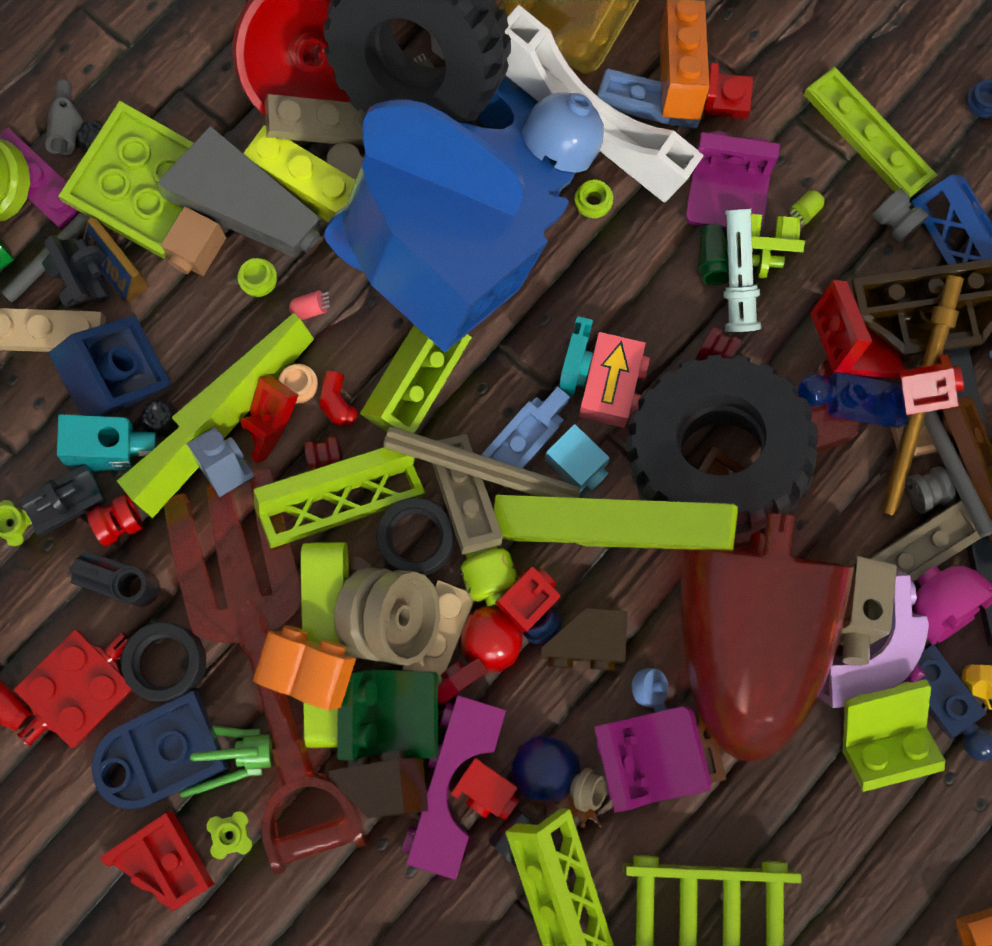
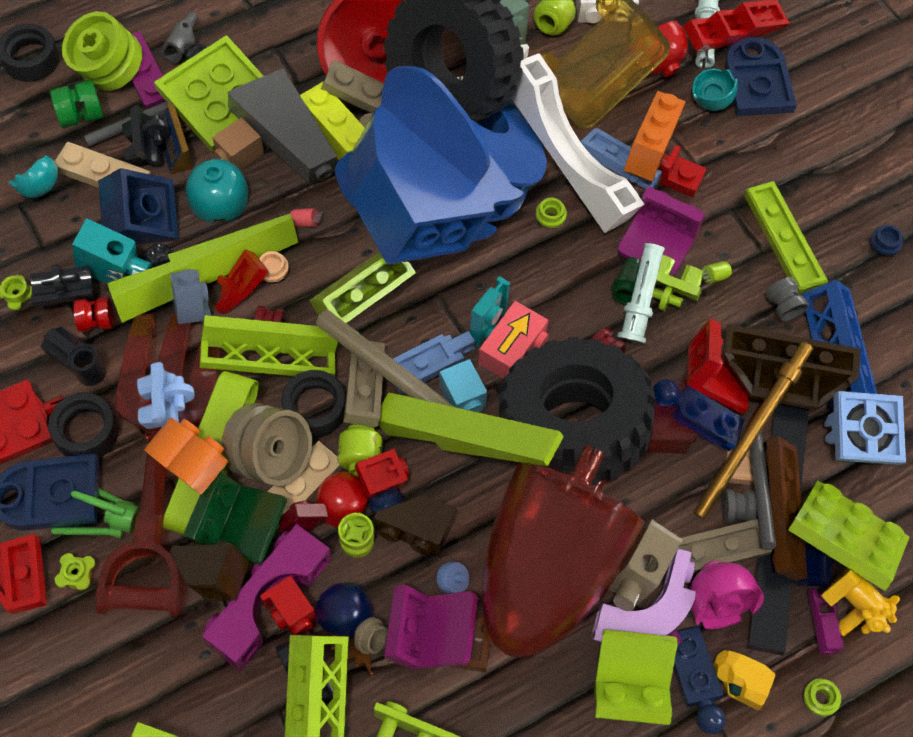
camera: 15 degrees right, 15 degrees down
lime plate [238,258,277,297] -> none
red arm [319,371,358,427] -> none
medium blue cylinder [522,92,604,173] -> none
bracket [899,354,964,415] -> none
none -> light blue hips [137,362,194,429]
none -> teal cylinder [186,159,249,223]
none -> lime wheel [338,513,375,558]

